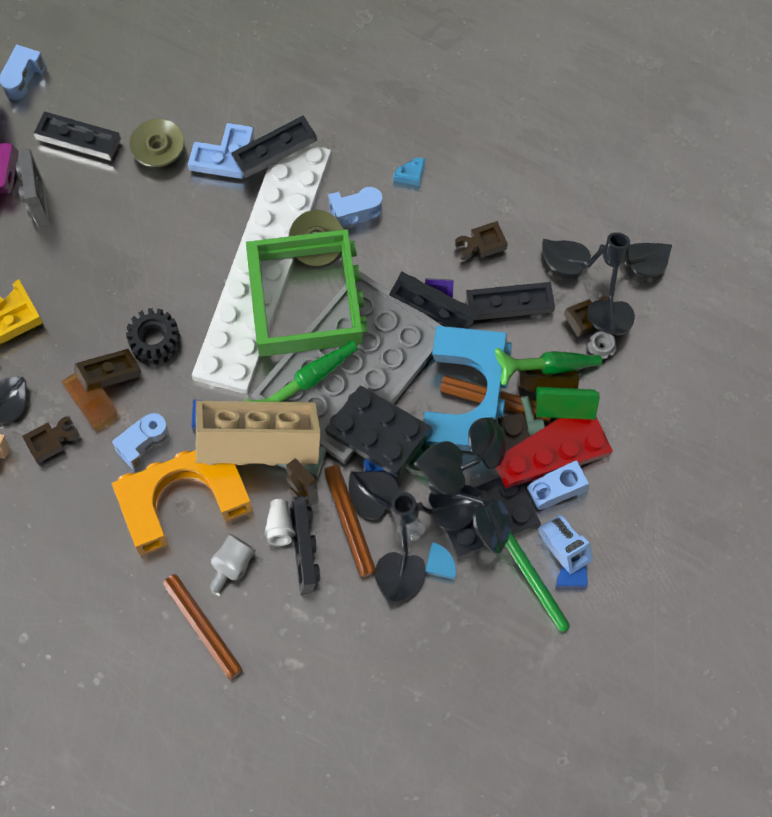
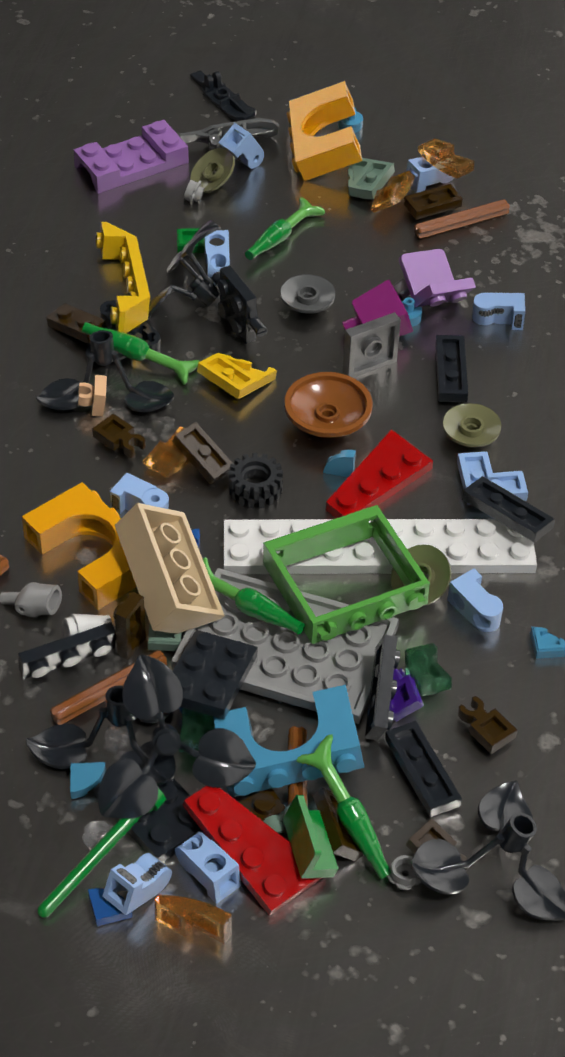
camera: 70 degrees right, 20 degrees down
none -> clear plate [82,820,113,850]
none -> clear orange slope [155,895,232,944]
none -> dark orange dish [284,372,373,438]
none -> dark azure tile [323,450,356,478]
none -> red wing [326,429,433,518]
none -> clear green bracket [405,643,452,696]

